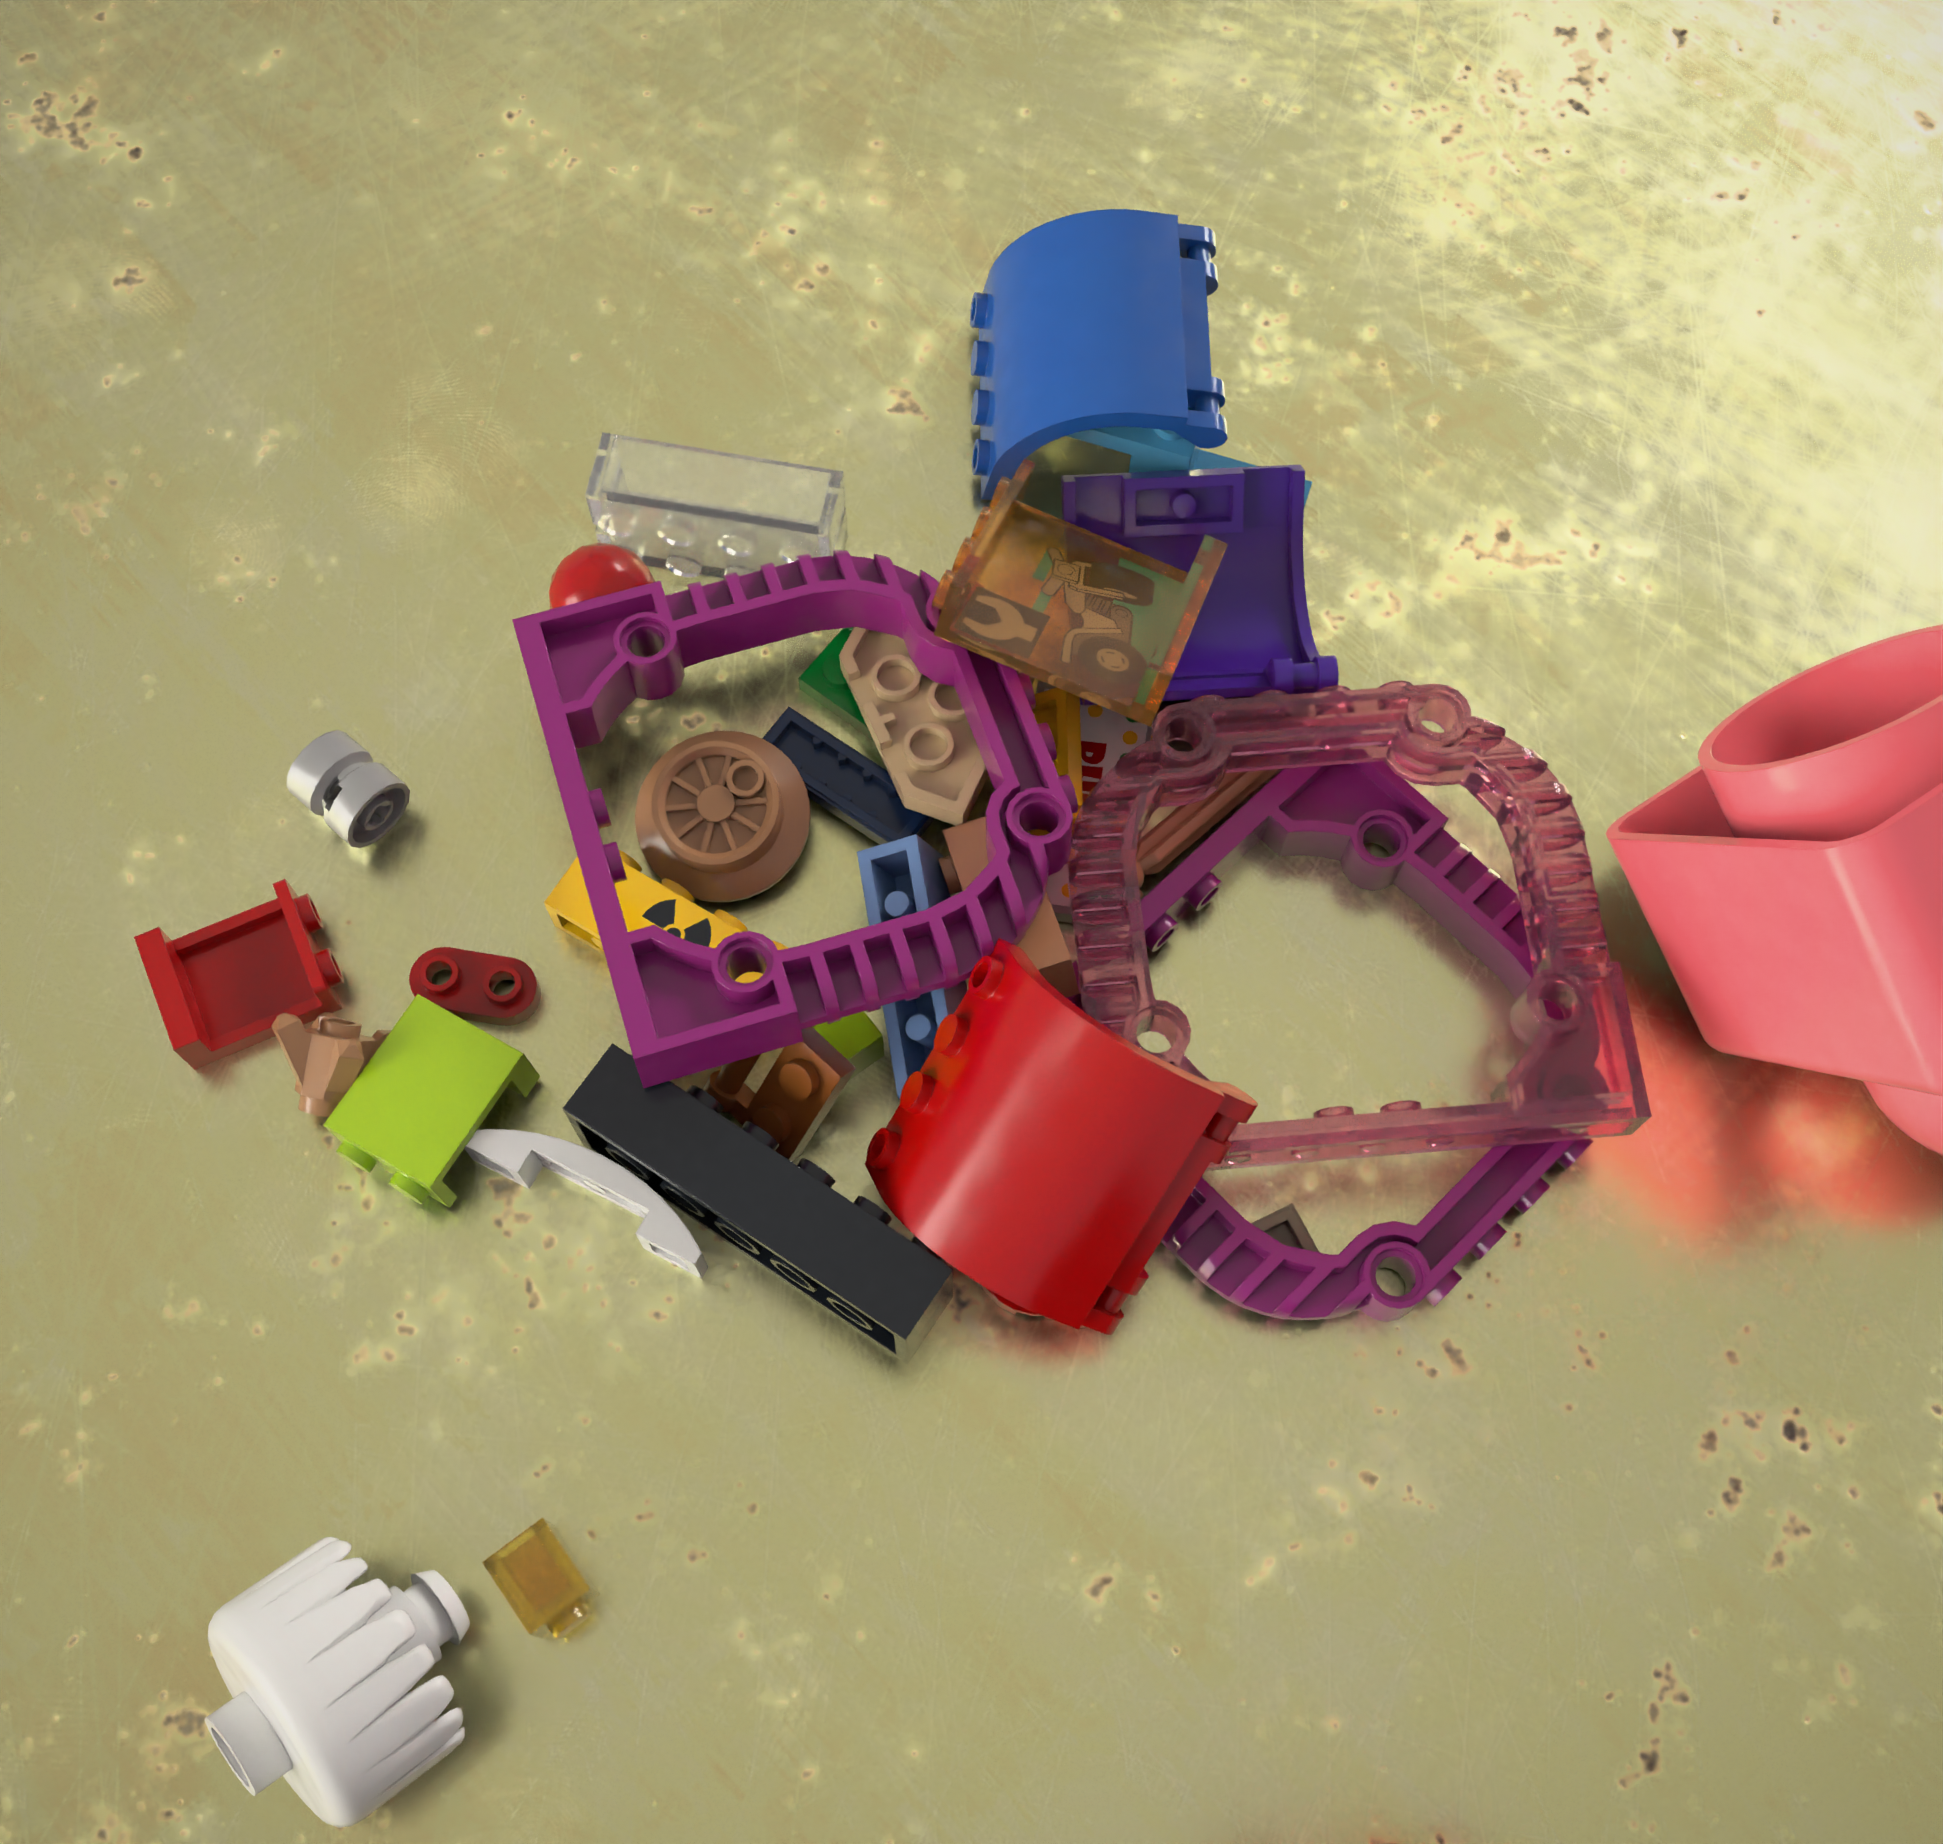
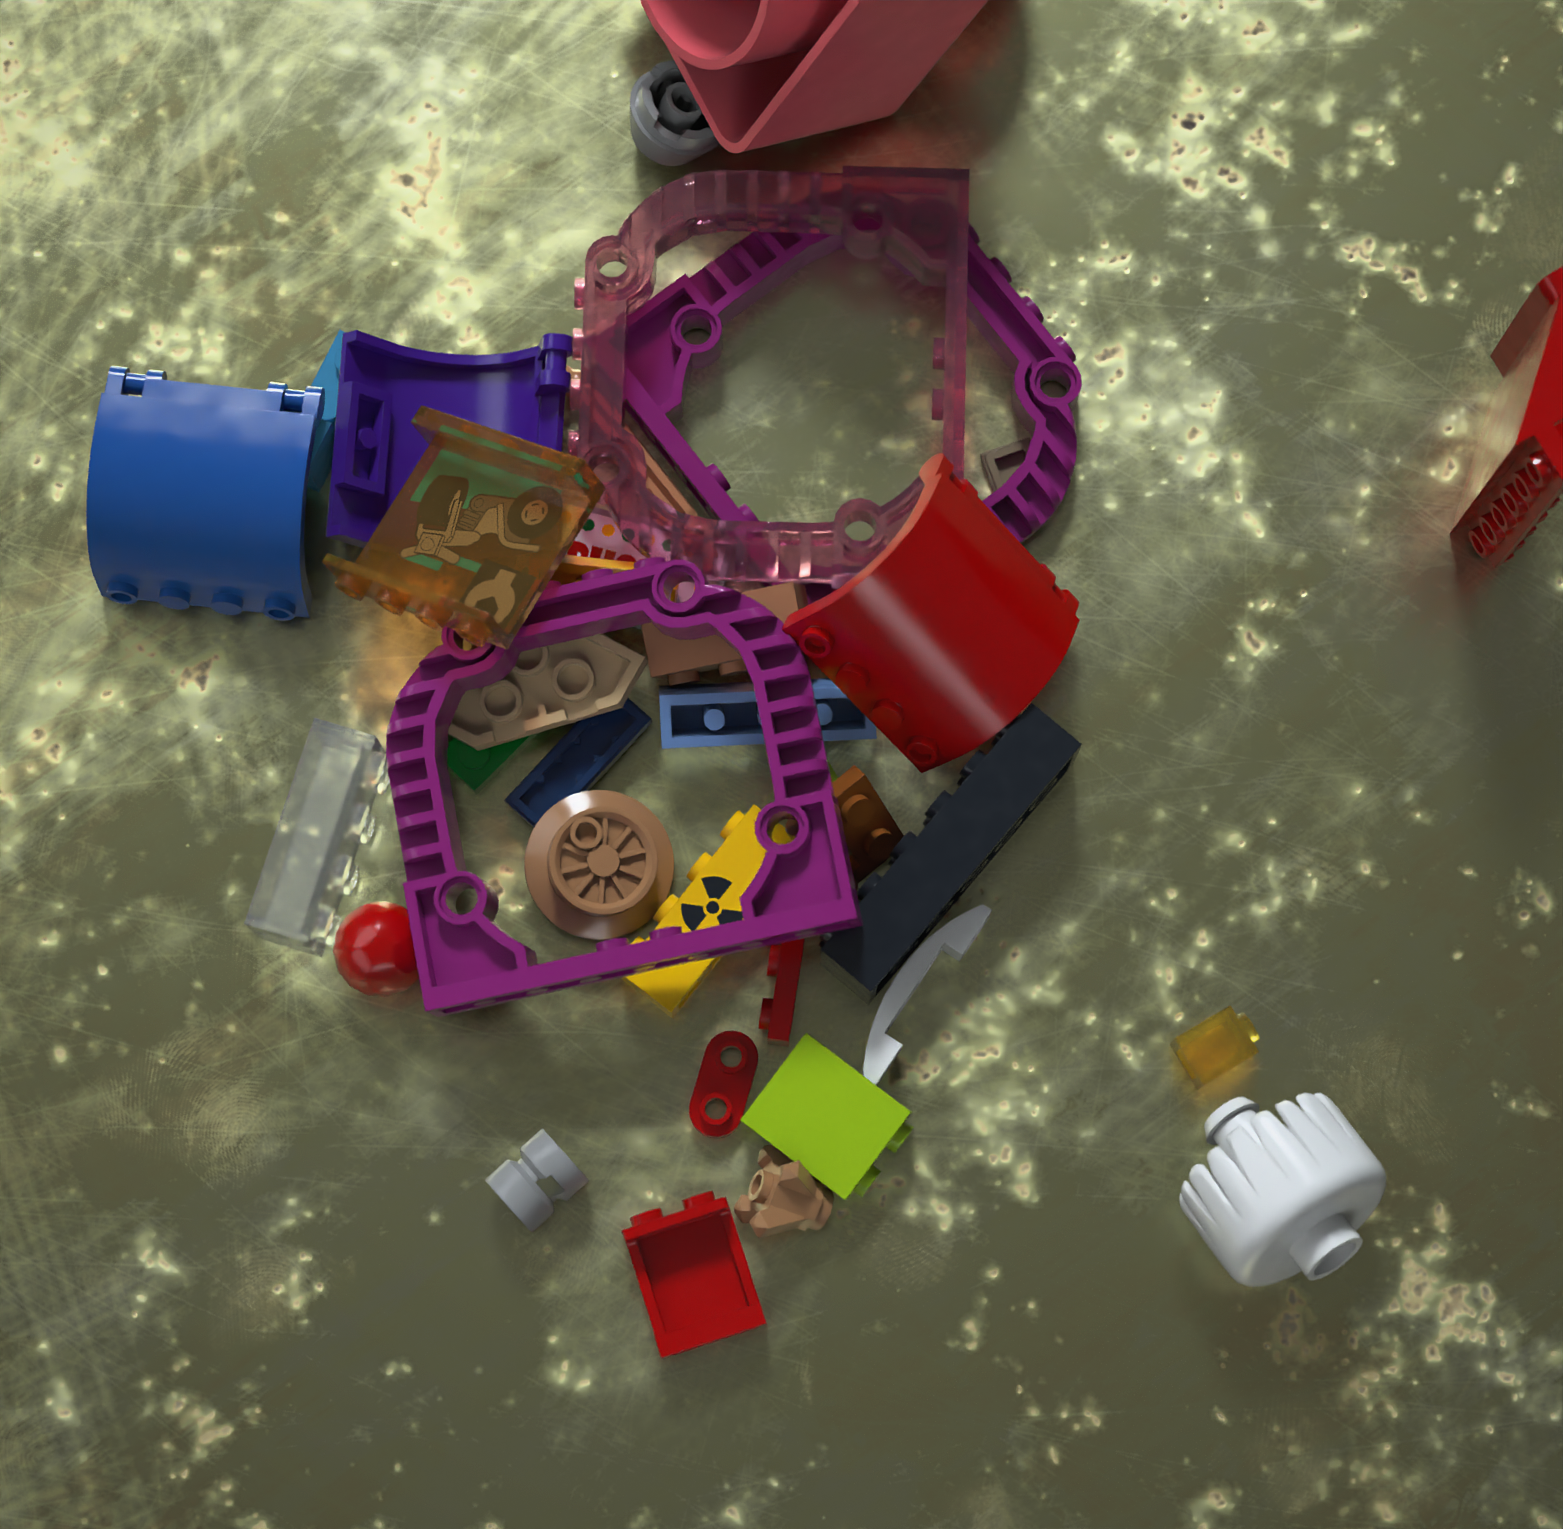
camera: 80 degrees left, 10 degrees up
none -> light grey cone [630,60,720,166]
none -> red plate [758,938,805,1047]

